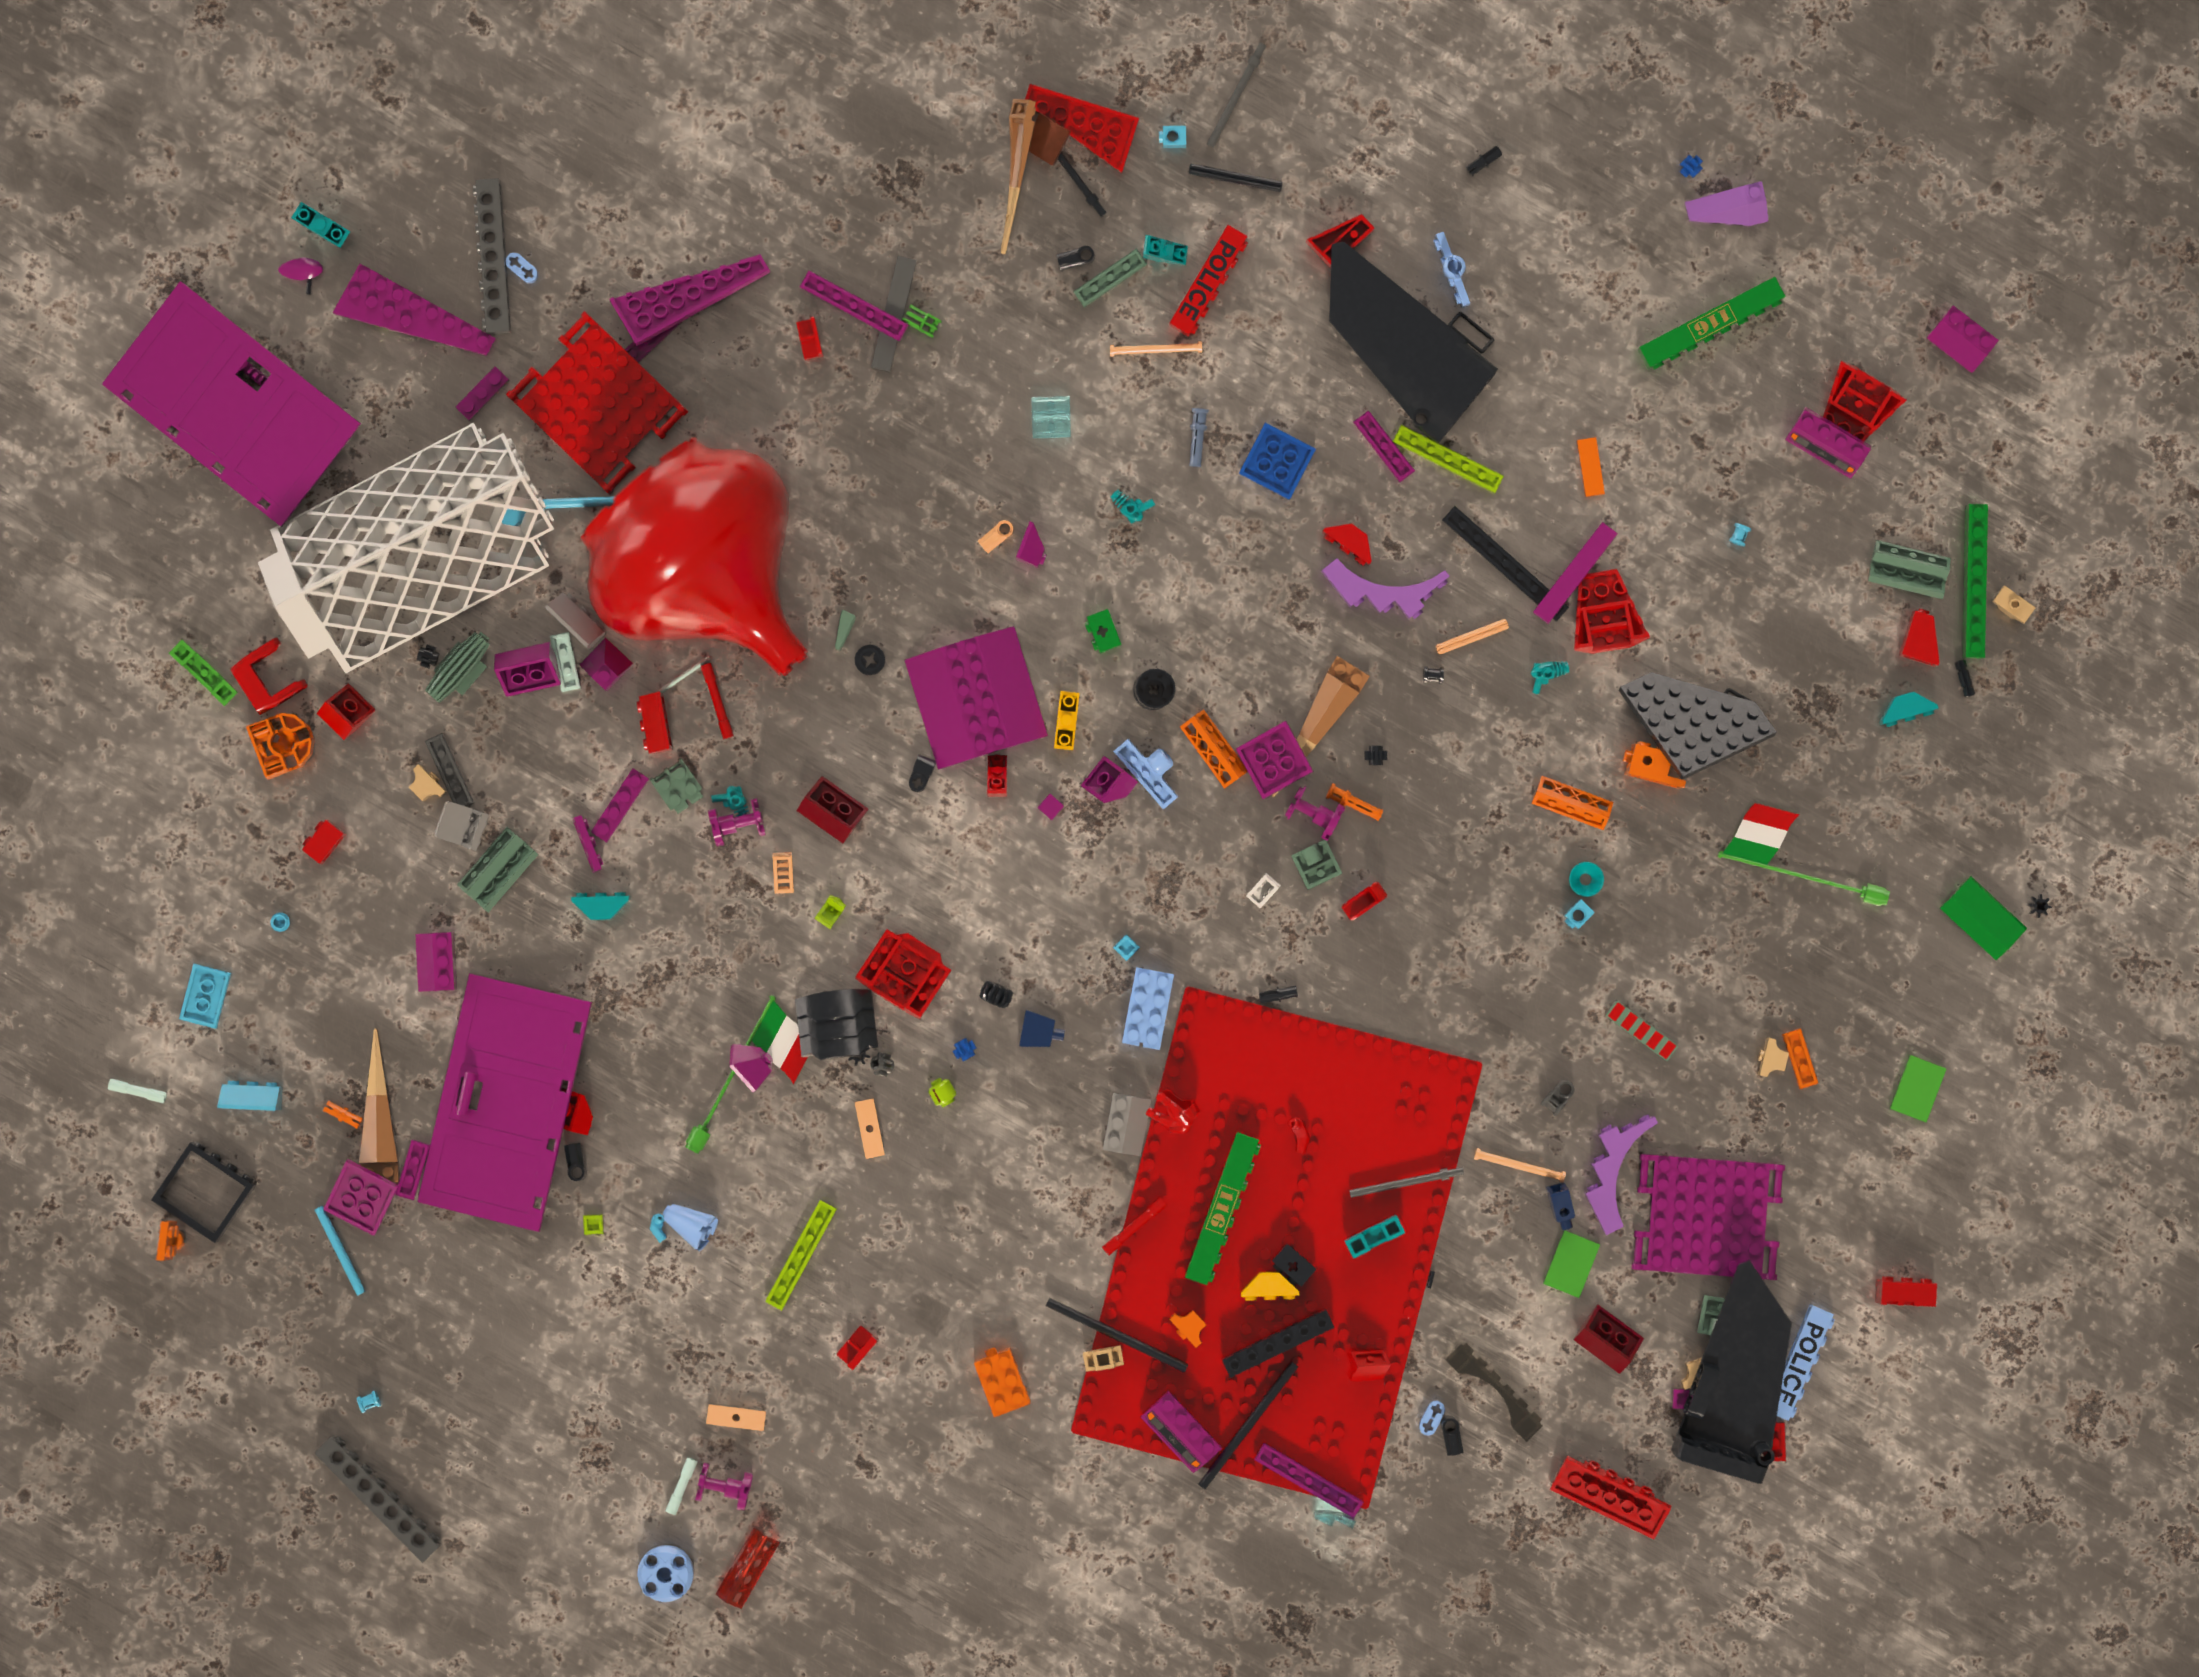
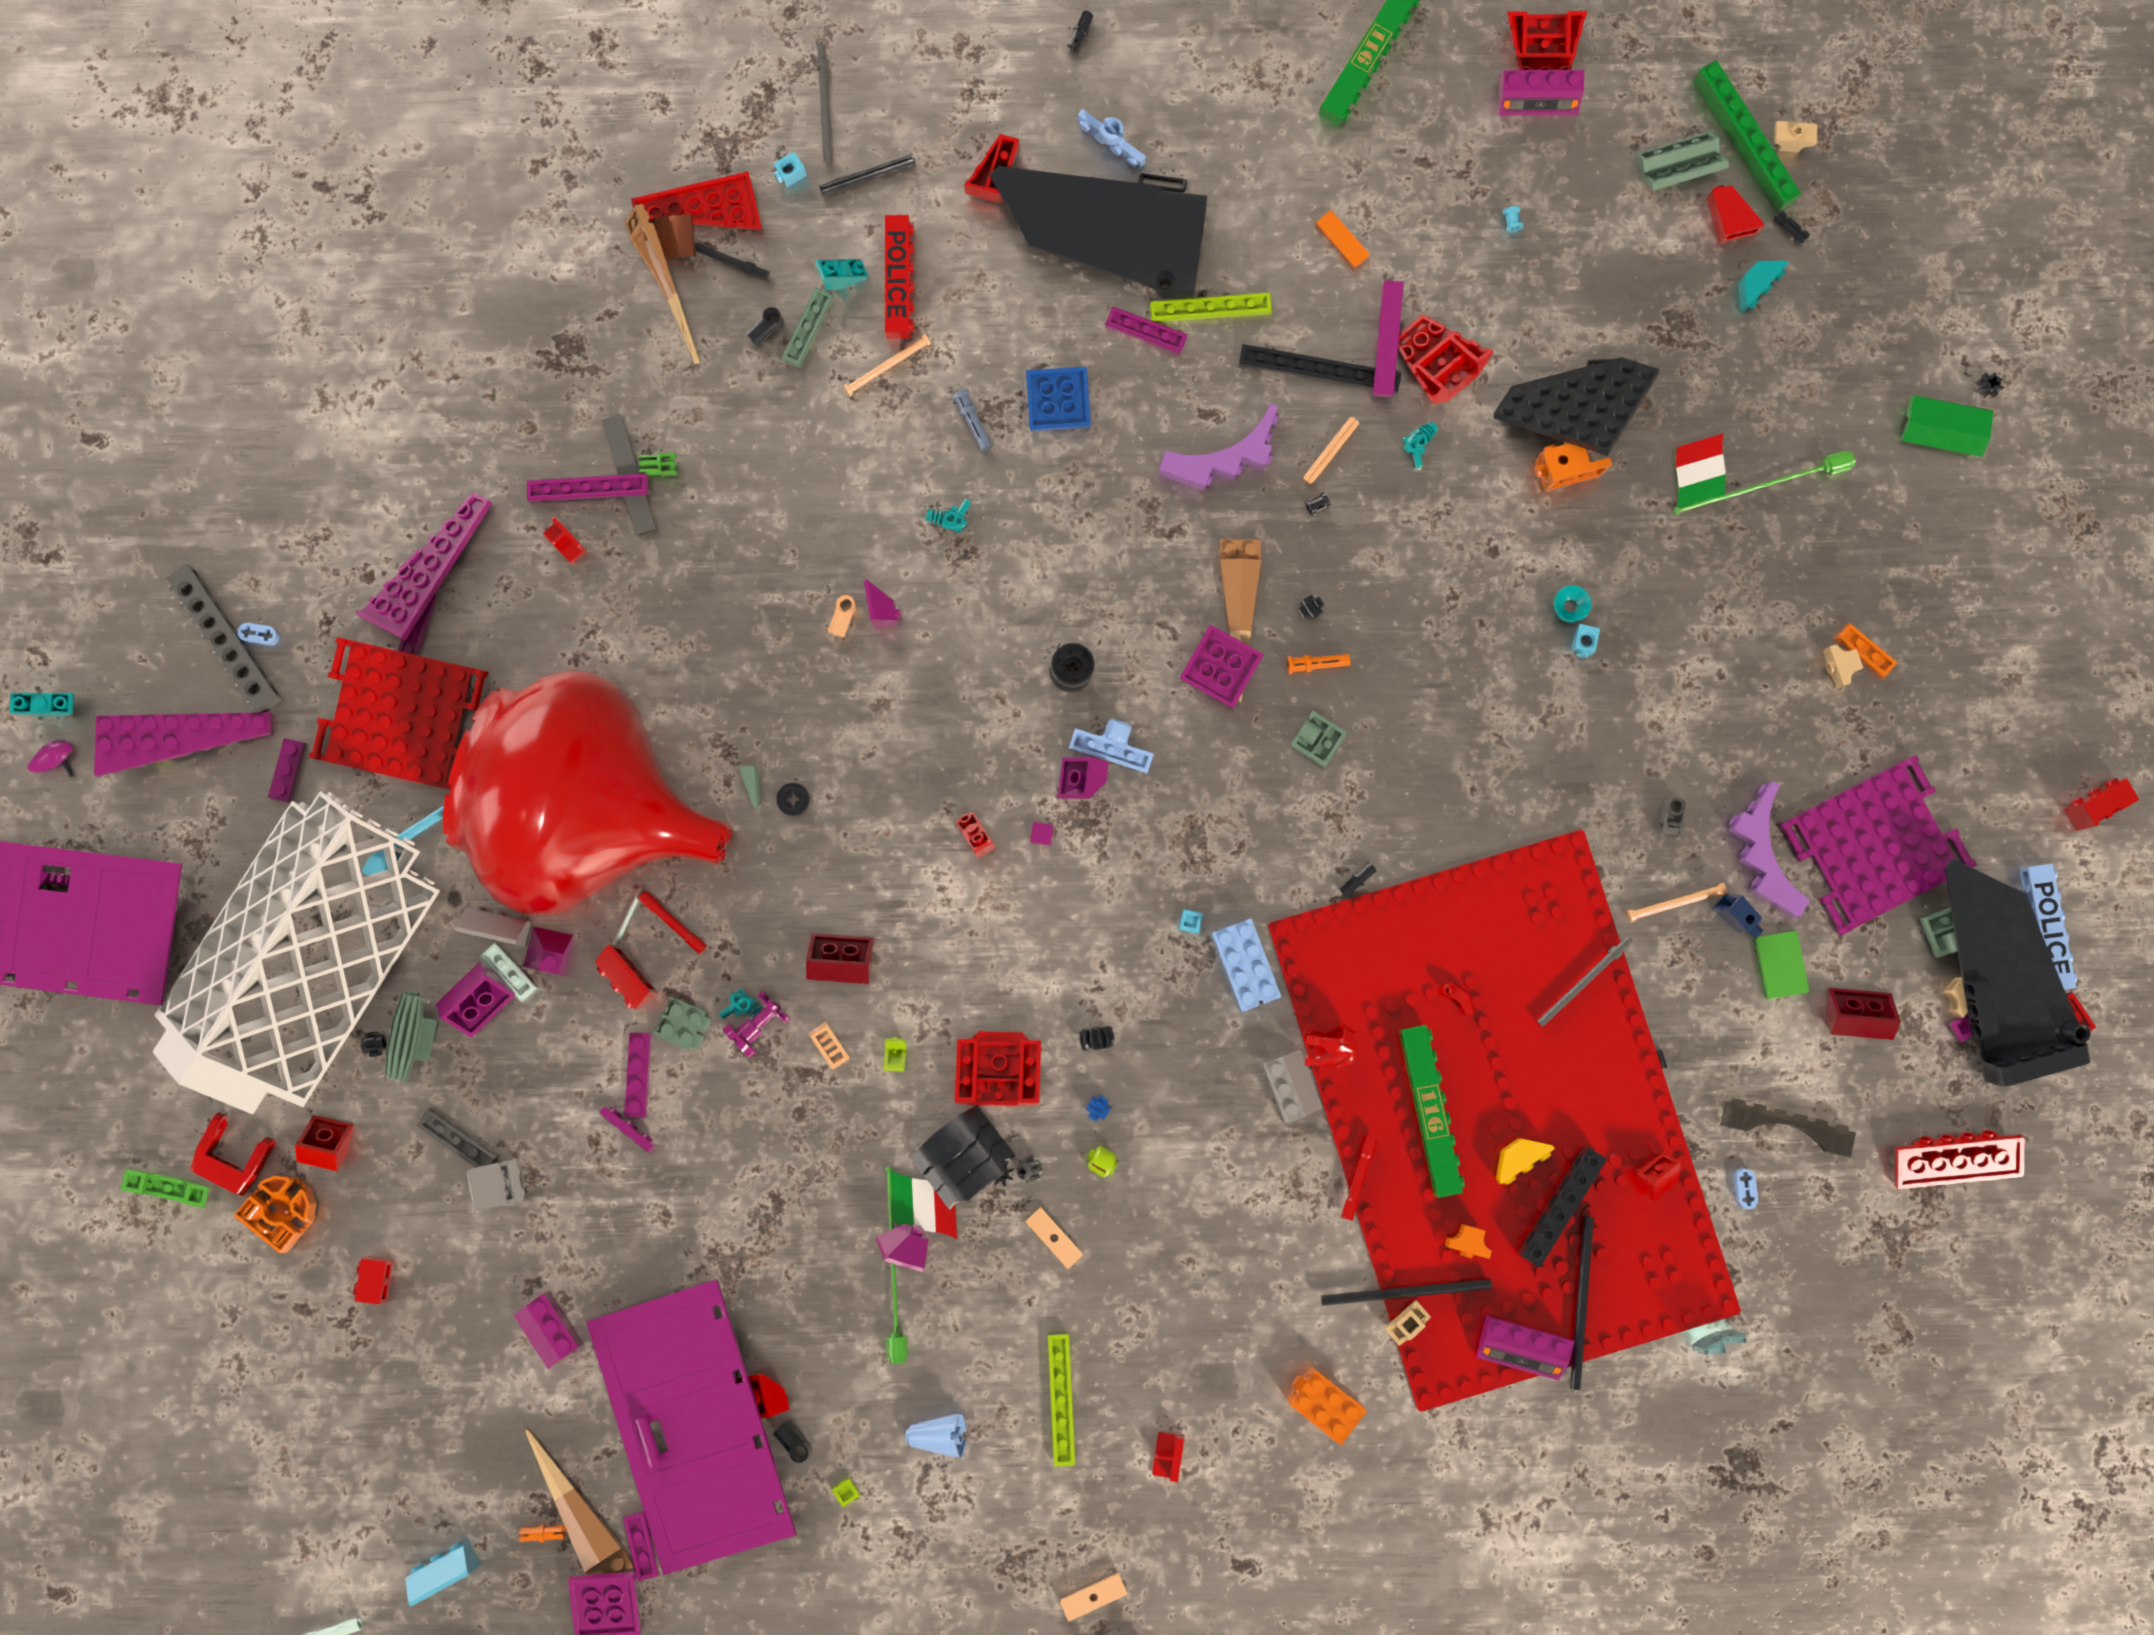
camera: 30 degrees left, 5 degrees down
medium azure tile [179,963,232,1029] -> none
medium azure plate [270,913,290,932] -> none
tan brick [409,764,447,802] -> none
sand green slope [457,827,539,913] -> none
teal slope [571,892,631,920] -> none
medium azure arm [650,1214,667,1243] -> none
magenta slope [905,626,1048,770] -> none
black piece [909,754,937,793] -> none
dark blue torso [1019,1010,1065,1047] -> none
clear light blue slope [1031,396,1071,438] -> none
yellow slope [1054,691,1080,750] -> none
green brick [1084,609,1122,654] -> none
orange fence [1180,709,1248,789] -> none
white slope [1246,873,1281,908] -> none
magenta tile [1254,1443,1363,1518] -> none
black brick [1272,1243,1316,1287] -> none
magenta piece [1285,786,1346,841] -> none
red slope [1322,523,1372,566] -> none
red animal [1341,881,1388,921] -> none
teal arch [1344,1215,1405,1259] -> none
black piece [1440,1416,1464,1456] -> none
orange fence [1532,776,1614,830] -> none
tile [1605,1000,1678,1061] -> none
bright green tile [1890,1055,1946,1122] -> none

